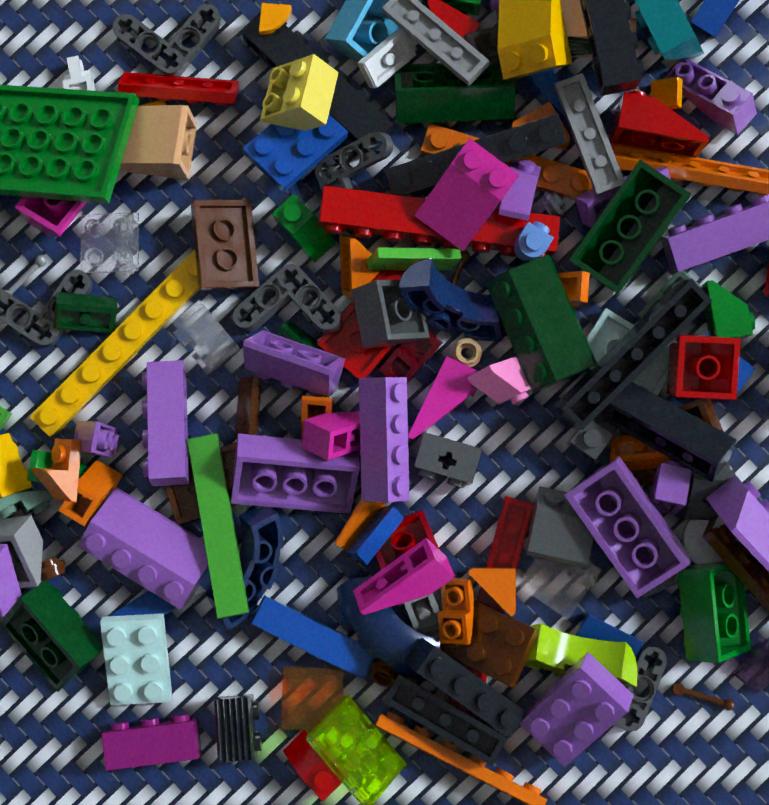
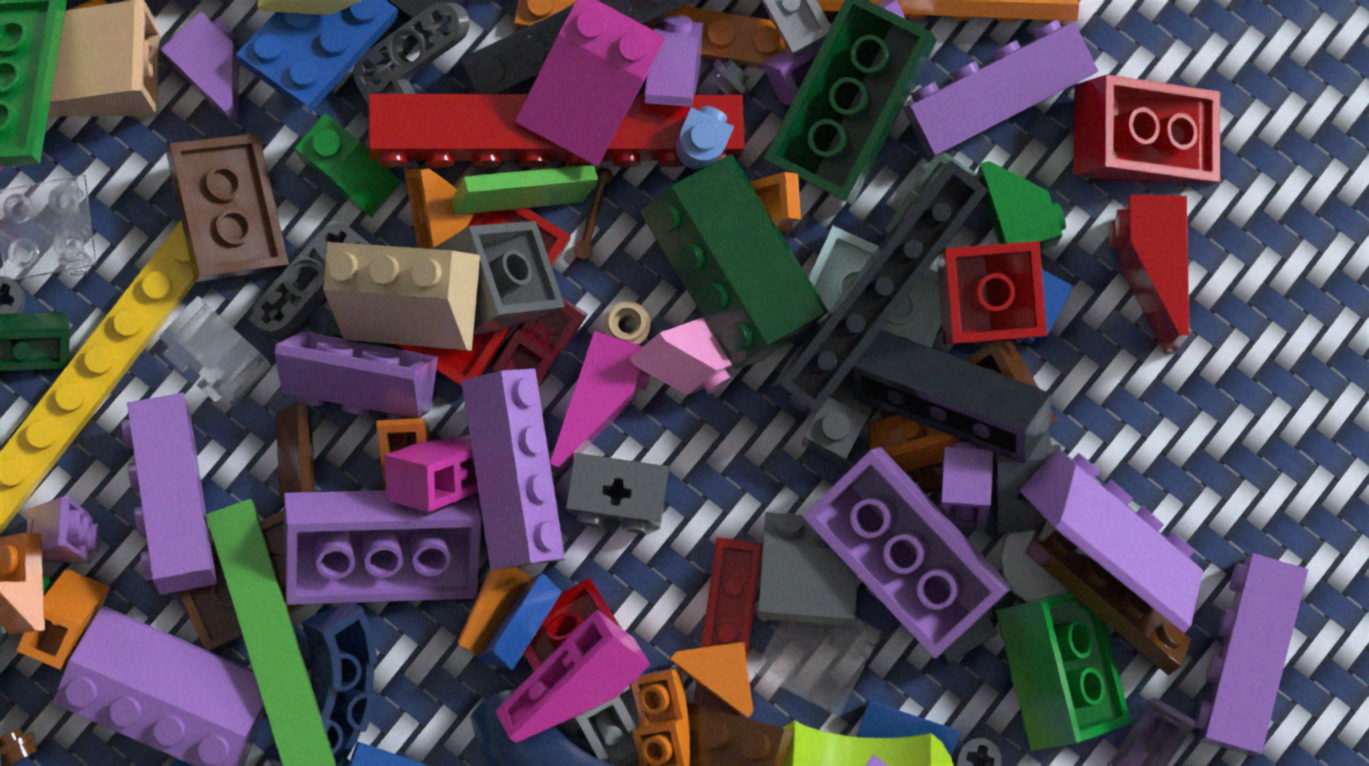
camera: 15 degrees left, 5 degrees down
dark blue brick [399,258,503,341] -> none
none -> medium lavender slope [161,11,239,124]
none -> tan slope [323,242,480,351]

